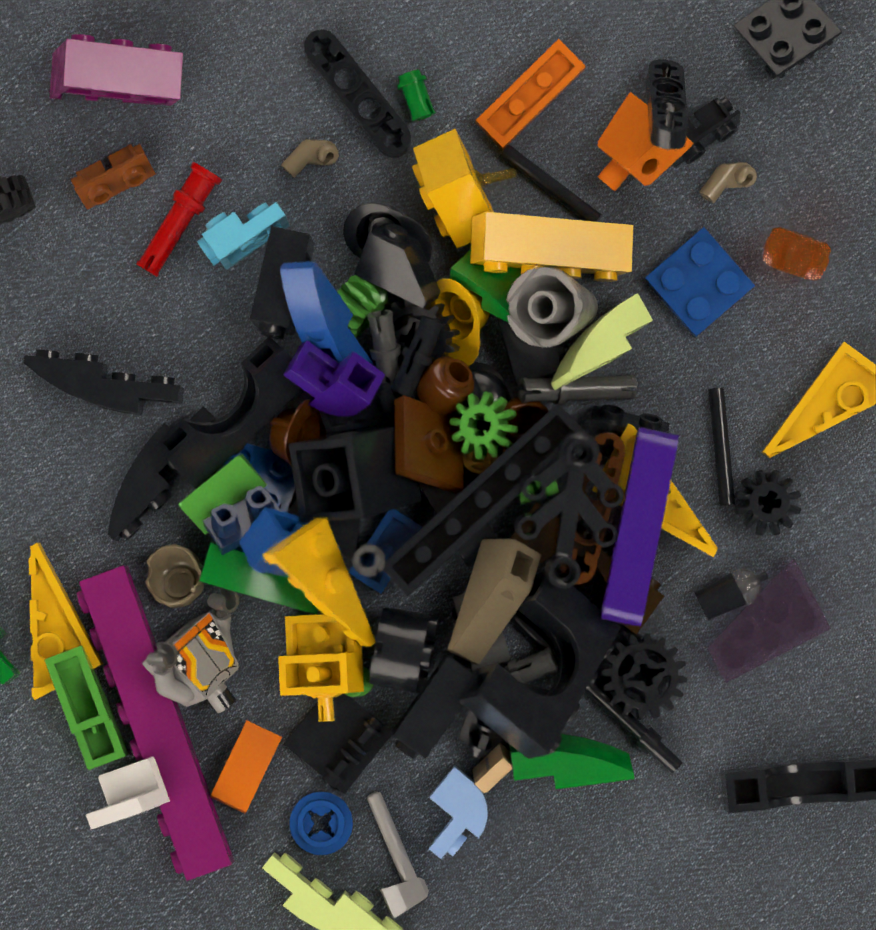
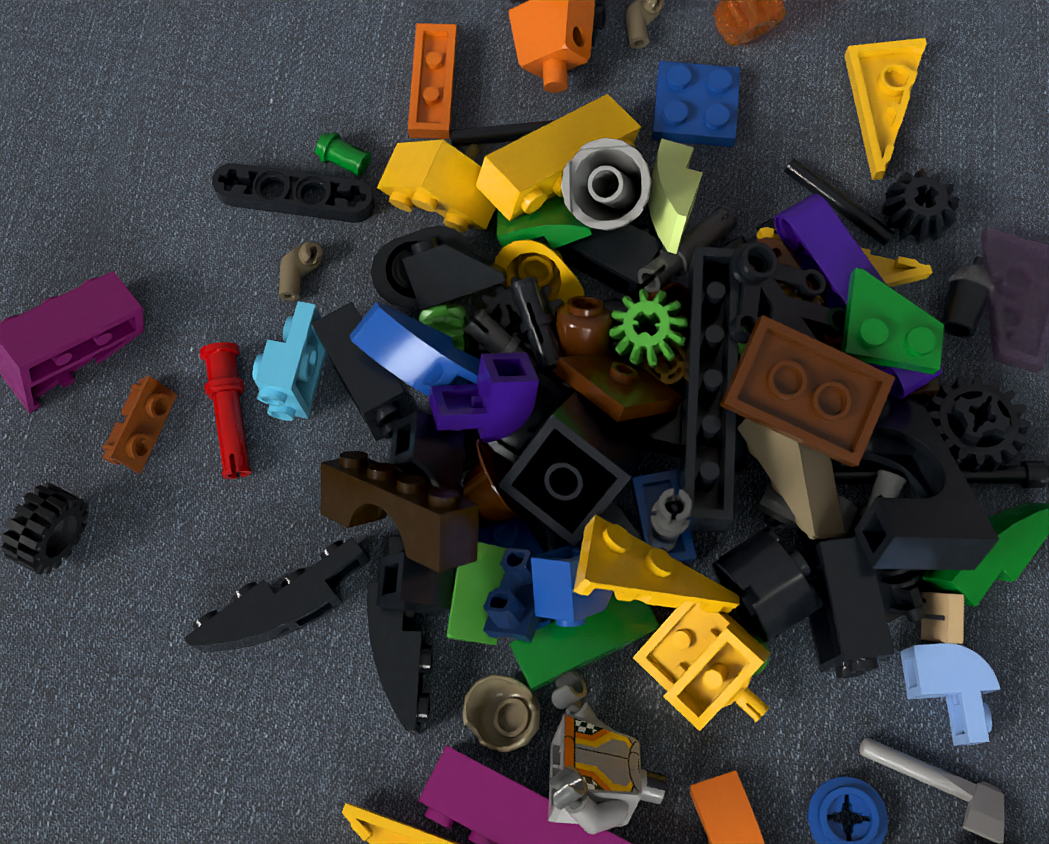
camera: 45 degrees left, 15 degrees down
black hinge [283,693,393,794] -> none
none -> dark brown arch [321,451,479,573]
none -> reddish brown plate [720,315,895,467]
none -> green wing [841,268,944,374]

